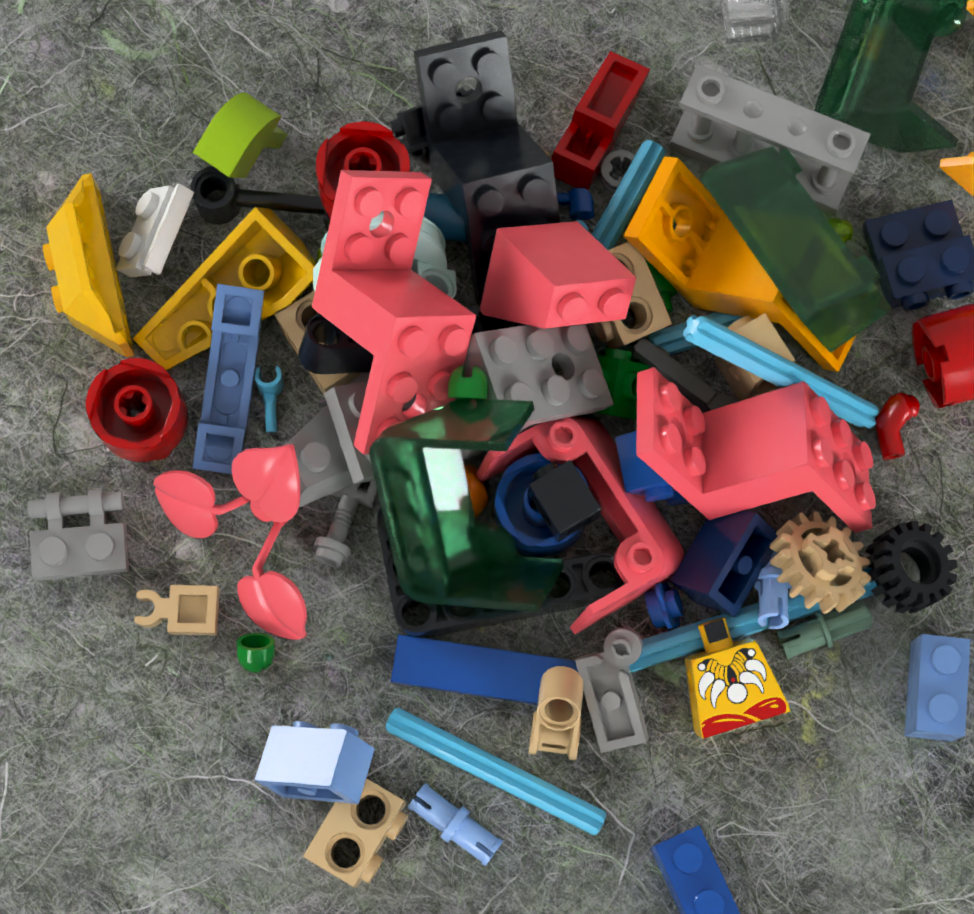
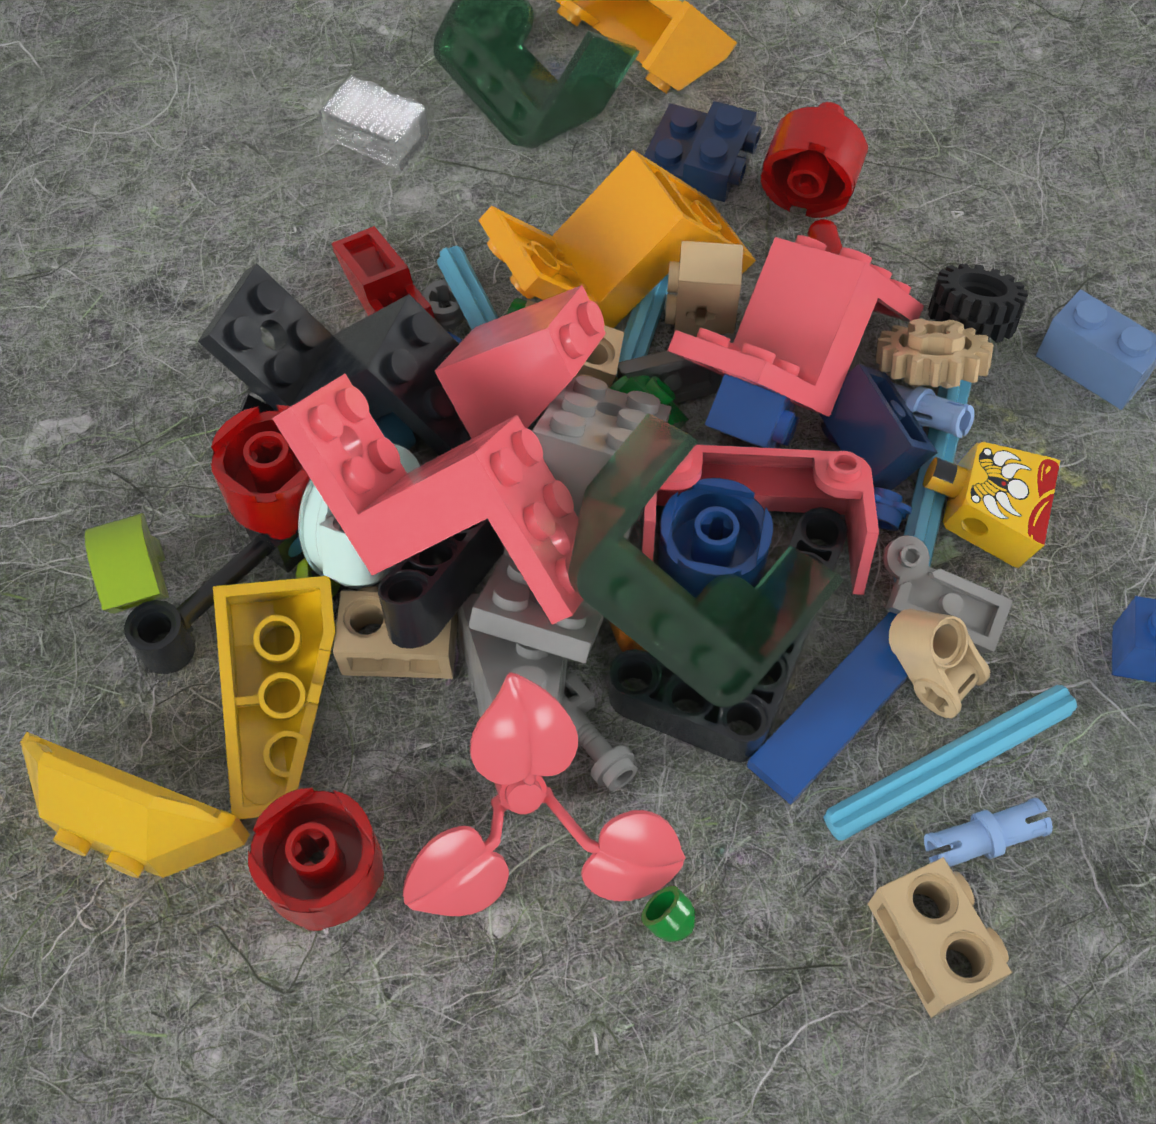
camera: 55 degrees left, 15 degrees down
light grey plate [27,489,129,581] -> none
white plate [115,184,194,278] -> none
tan plate [134,585,220,636] -> none
medium blue slope [192,284,265,474] -> none
medium azure hand [254,365,284,433] -> none
brick [255,721,375,804] -> none
green hinge [447,364,488,400] -> none
black brick [528,460,602,543] -> none
light grey fence [669,64,871,216] -> none
medium azure axle [683,315,879,429] -> none
clear green windscreen [699,146,892,353] -> none
sand green axle [776,601,873,660] -> none

